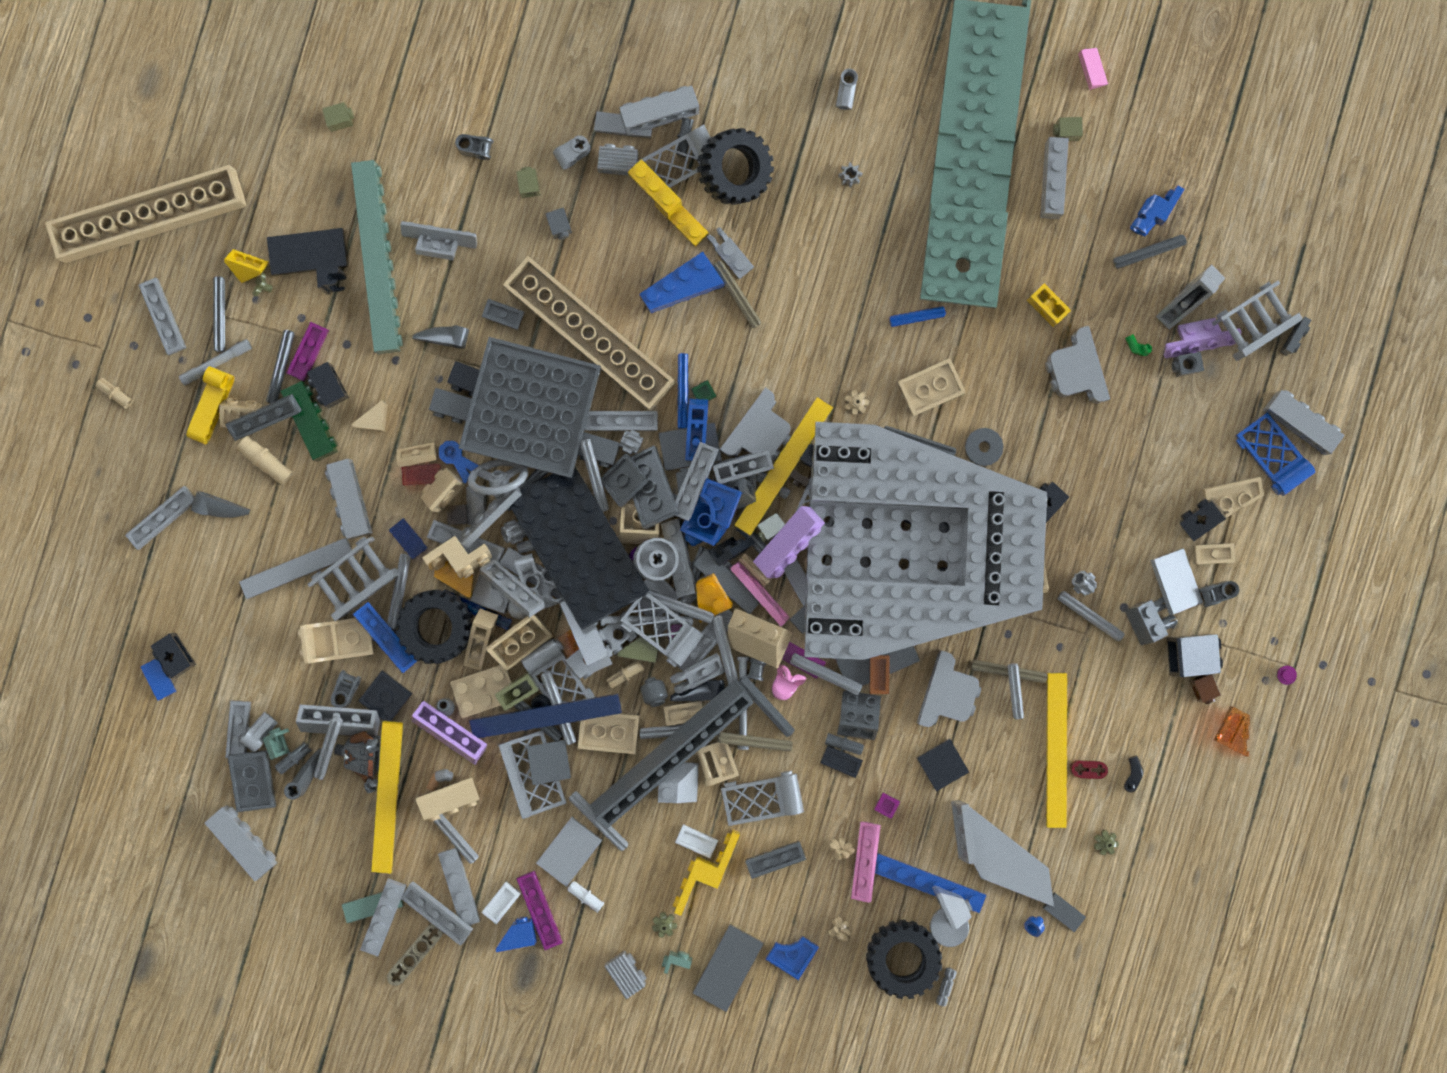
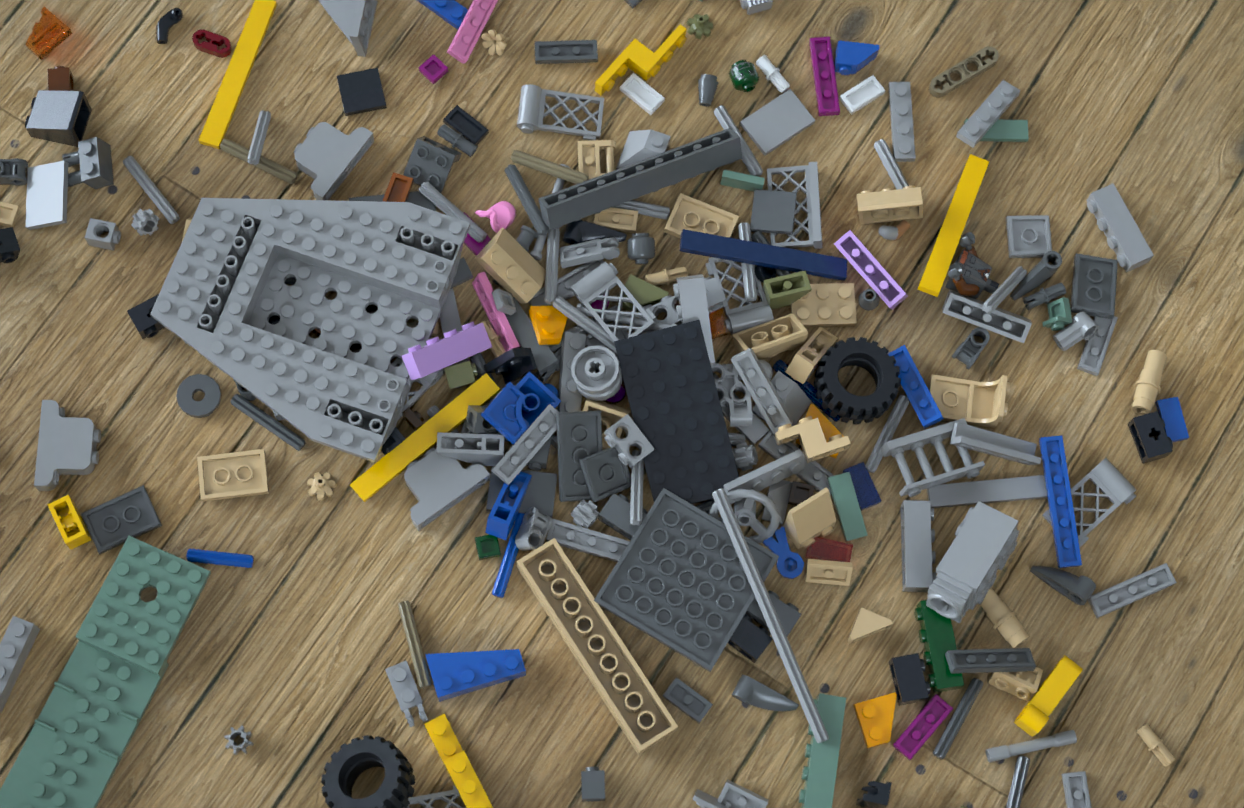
camera: 170 degrees left, 15 degrees down
black tile [358,670,413,722] -> none
light grey plate [401,881,473,946] -> none
none -> dark grey tile [81,485,162,554]
none -> light grey brick [85,218,121,251]
none -> light grey tile [492,289,517,315]
none -> light grey piece [515,507,553,551]
none -> light grey brick [604,414,655,468]
none -> dark grey cone [698,74,719,107]
none -> light grey axle [712,488,829,743]
none -> sand green tile [720,169,765,192]
none -> dark green head [729,60,759,93]
none -> sand green tile [827,472,868,542]
none -> light orange wing [853,692,897,749]
none -> light grey piece [926,501,1020,623]
none -> light grey fence [950,422,1041,465]
none -> light grey tile [1006,215,1052,258]
none -> blue plate [1039,435,1082,568]
none -> light grey piece [1042,458,1136,547]
none -> tan piece [1131,350,1167,415]

